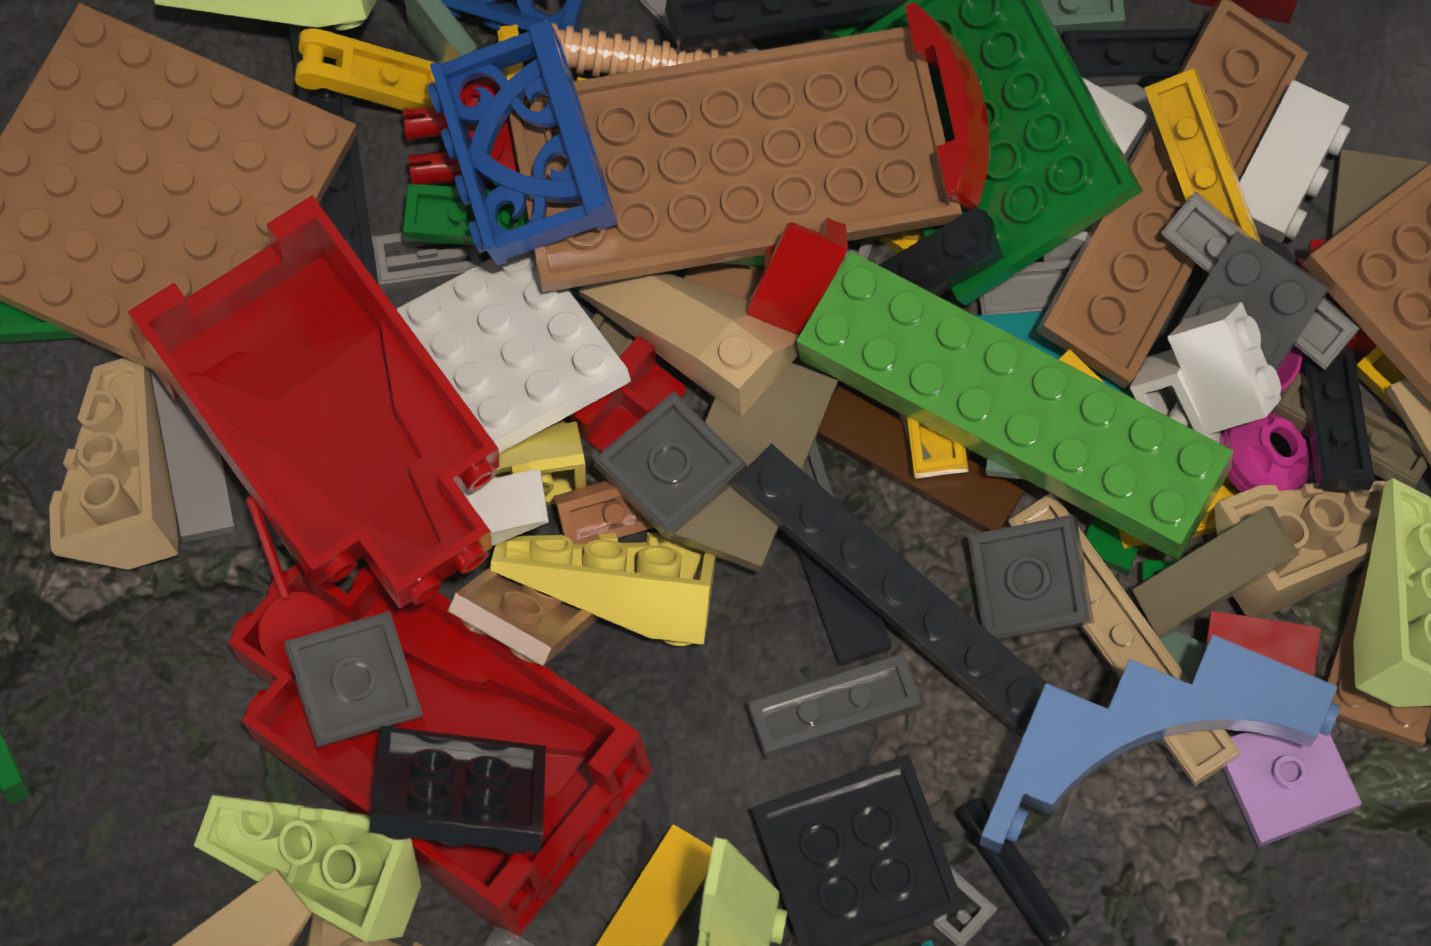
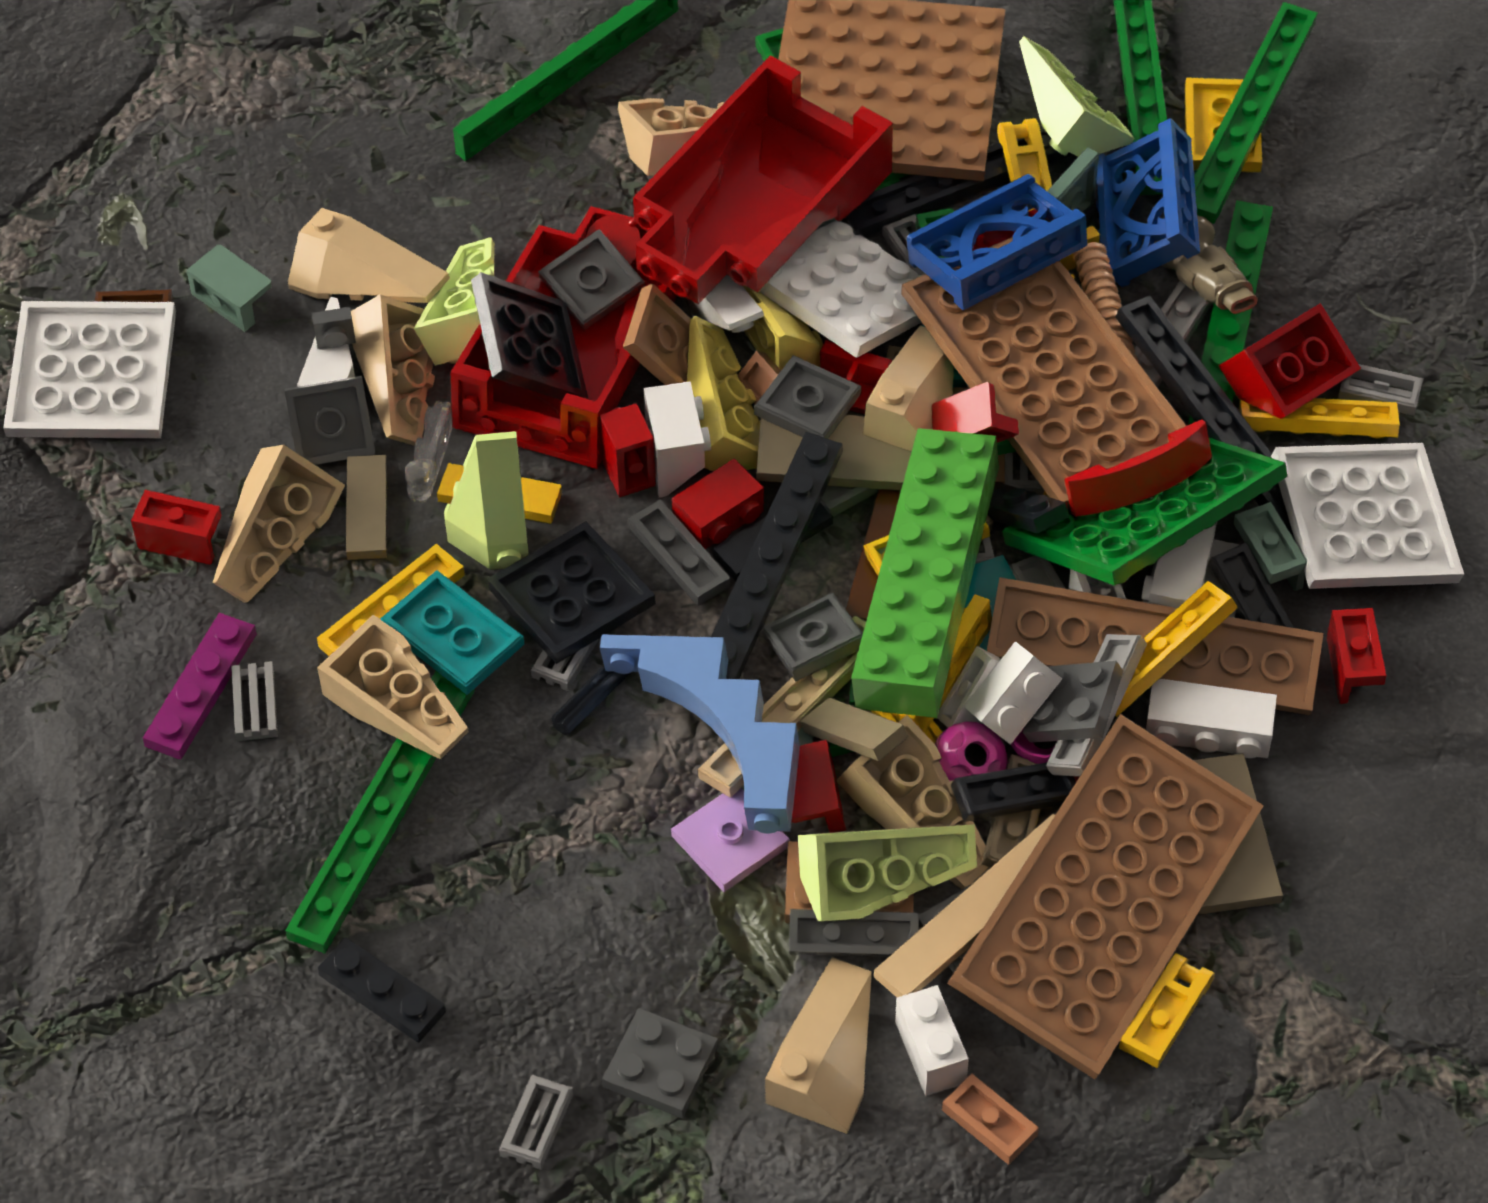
camera: 75 degrees right, 15 degrees down
none -> red brick [599,403,656,498]
none -> white slope [644,381,711,498]
none -> red brick [672,458,764,549]

